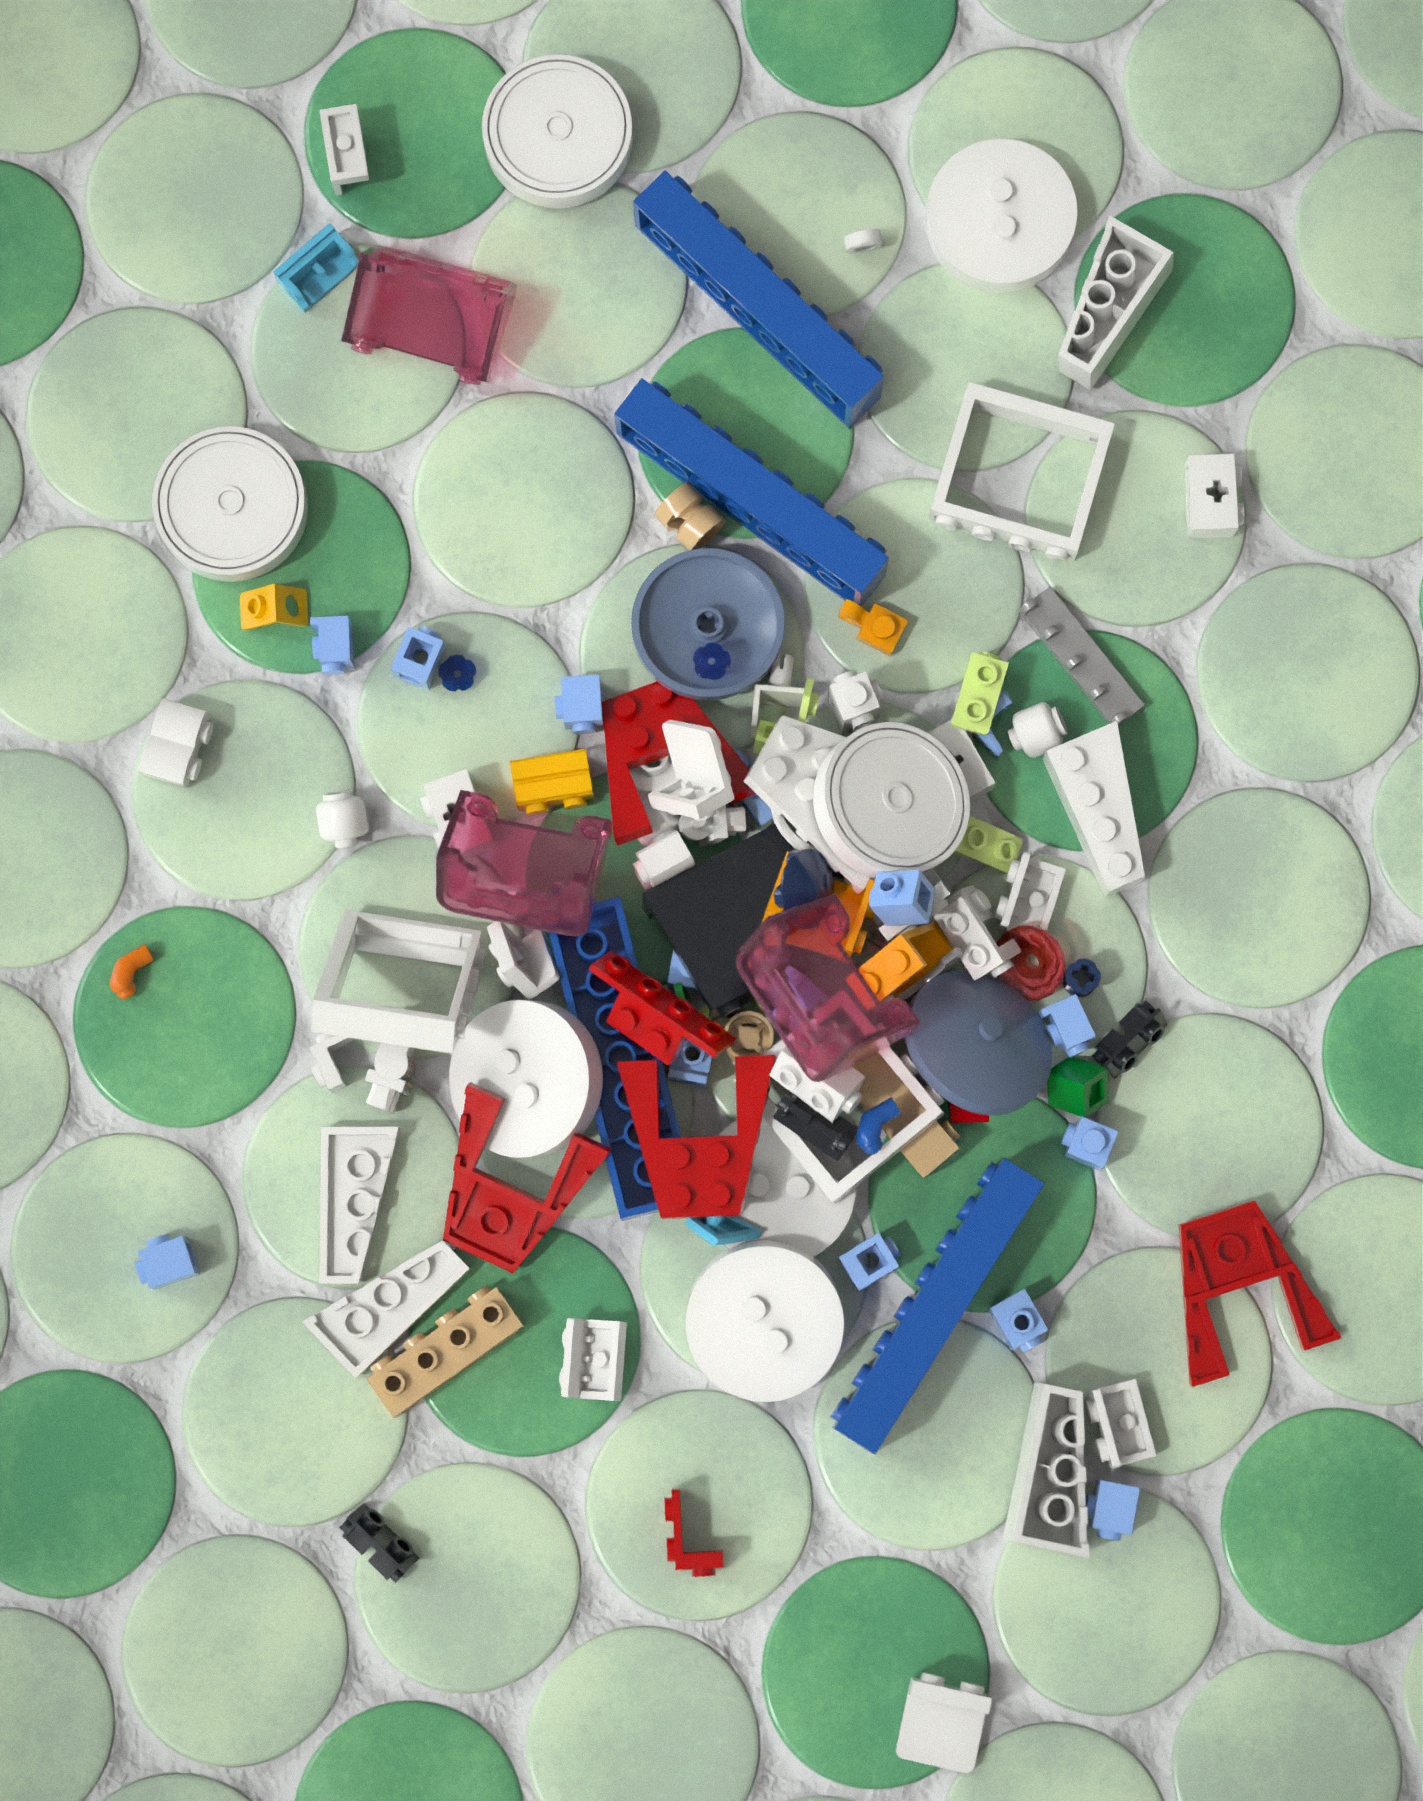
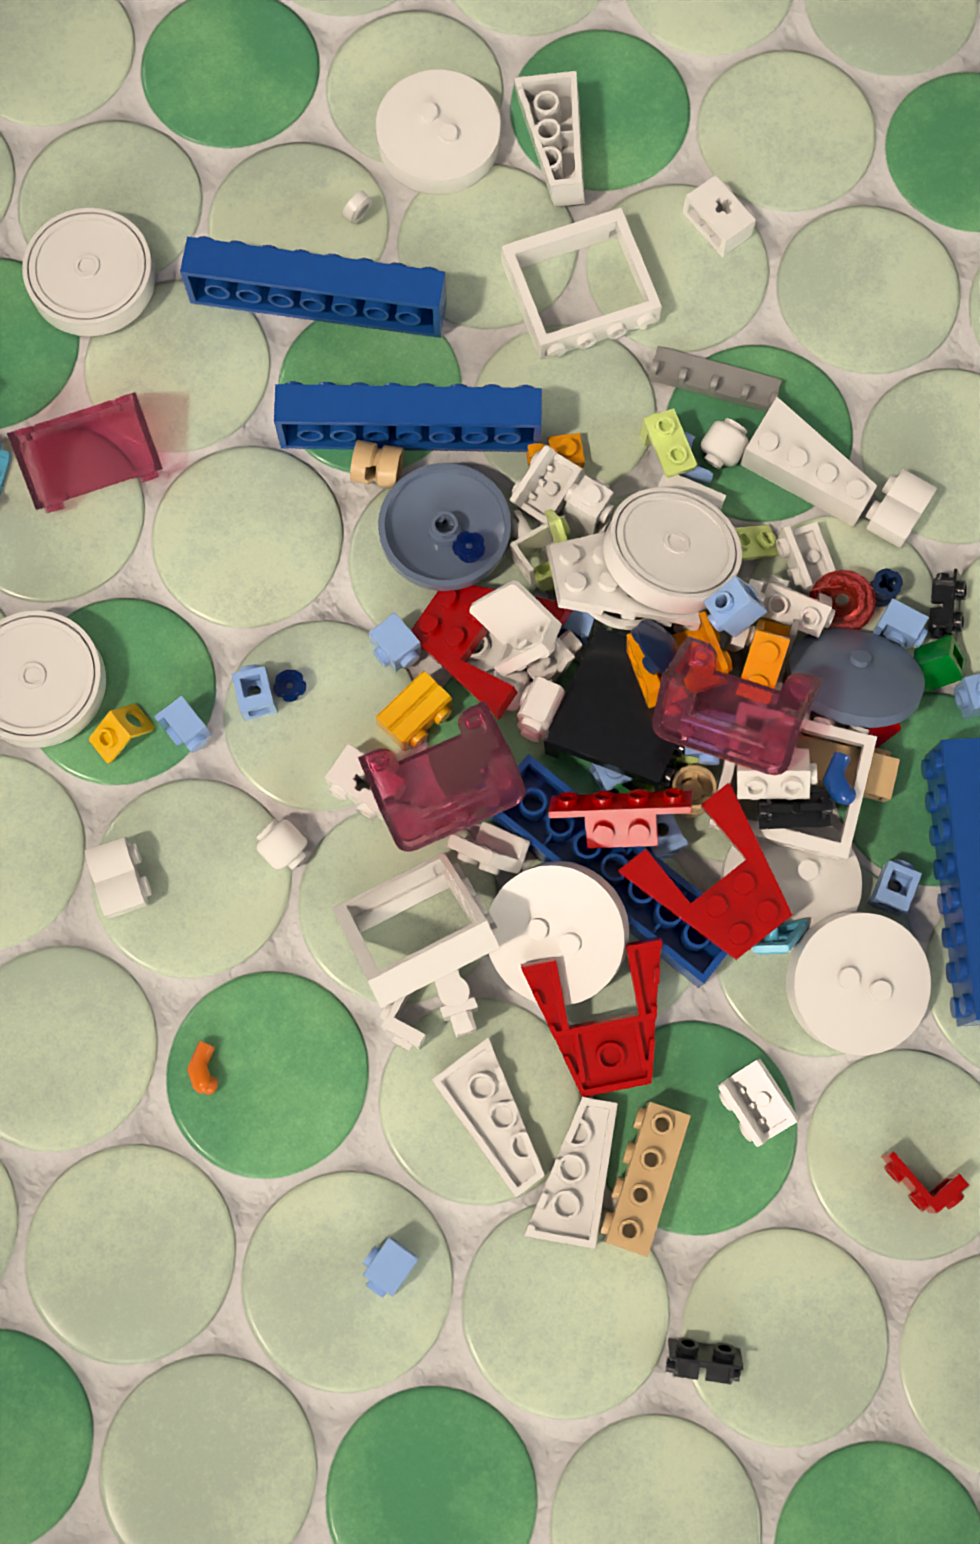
camera: 40 degrees left, 5 degrees down
none -> white bracket [510,444,586,524]
none -> white brick [866,469,937,548]

